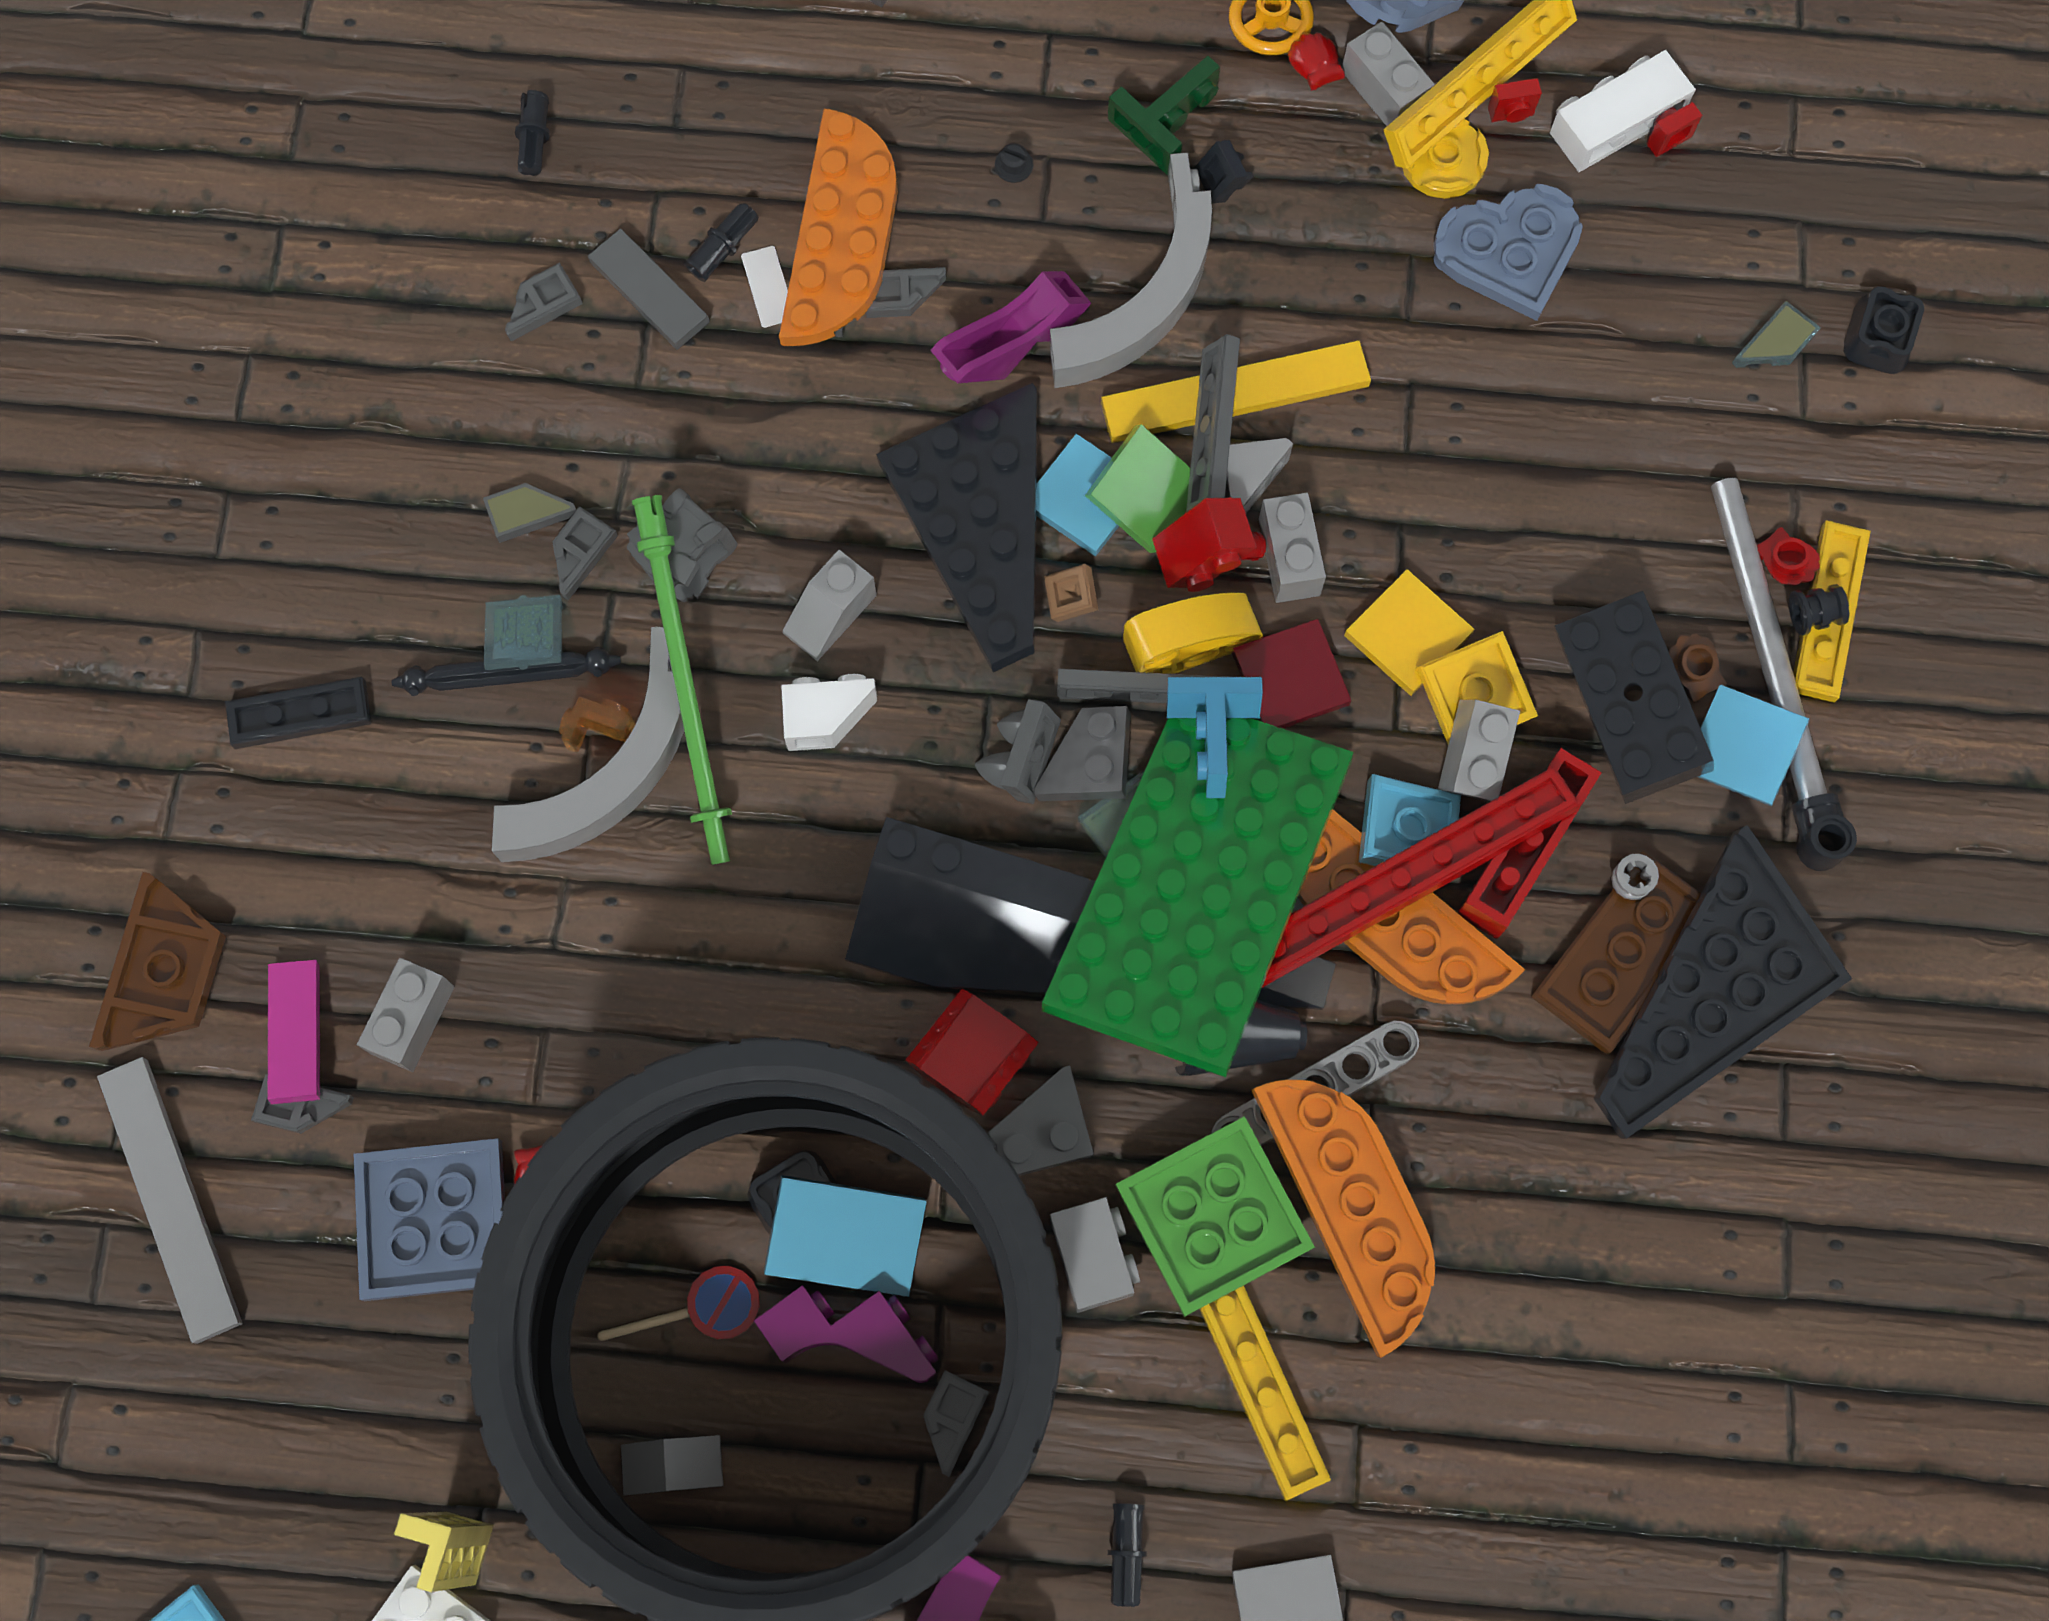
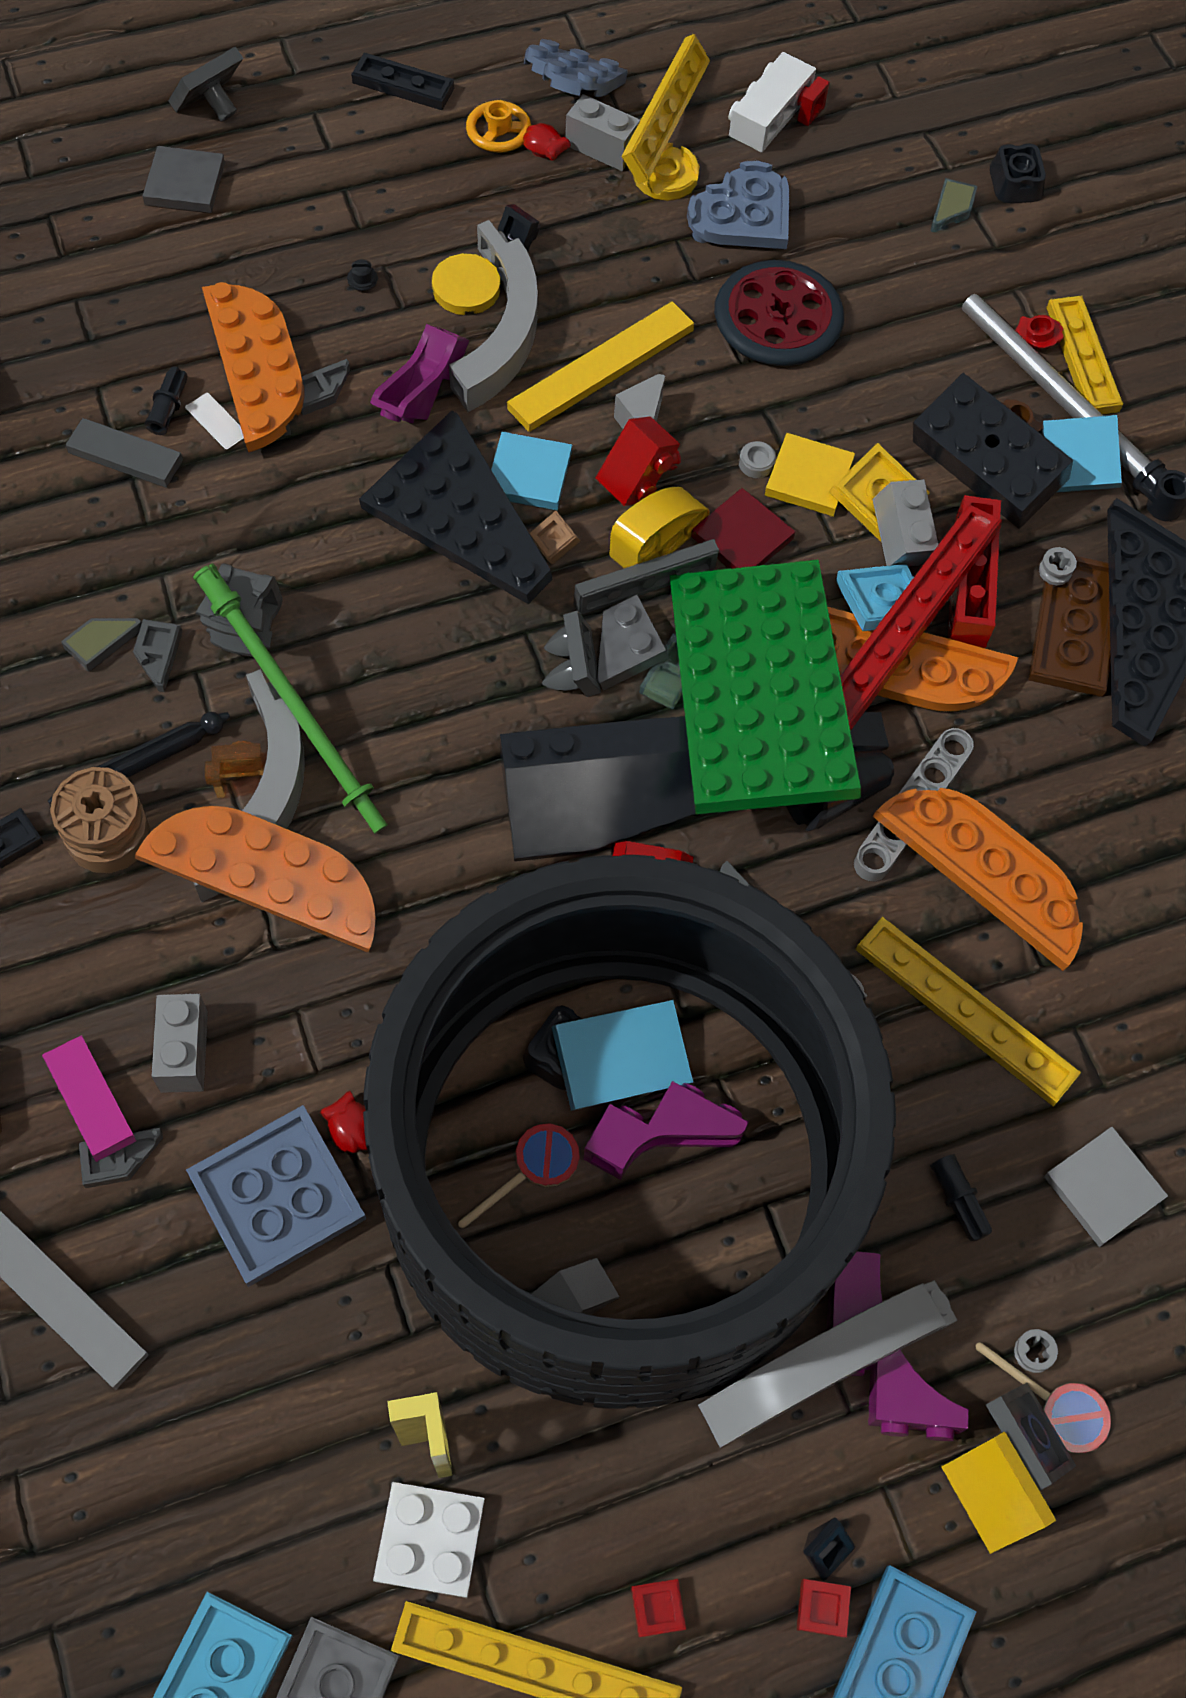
camera: 30 degrees left, 10 degrees down
clear light blue piece [484,595,562,670] -> none
dark grey tile [505,263,583,341] -> none
white slope [782,674,877,751] -> none
light grey slope [783,550,877,661] -> none
dark grey tile [923,1371,989,1477] -> none
bright green tile [1085,424,1190,553] -> none
dark green bracket [1108,56,1220,176] -> none
bright green plate [1115,1116,1315,1317] -> none
dark azure bracket [1167,677,1263,798] -> none
dark grey tile [1186,334,1240,512] -> none
light grey brick [1258,493,1326,603] -> none
red plate [1488,78,1542,123] -> none
black bush [1789,584,1850,636] -> none
none -> medium nougat wheel [50,767,151,873]
none -> orange plate [135,806,376,952]
none -> yellow tile [431,253,500,315]
none -> wedge [714,260,844,366]
none -> light grey tile [739,441,776,478]

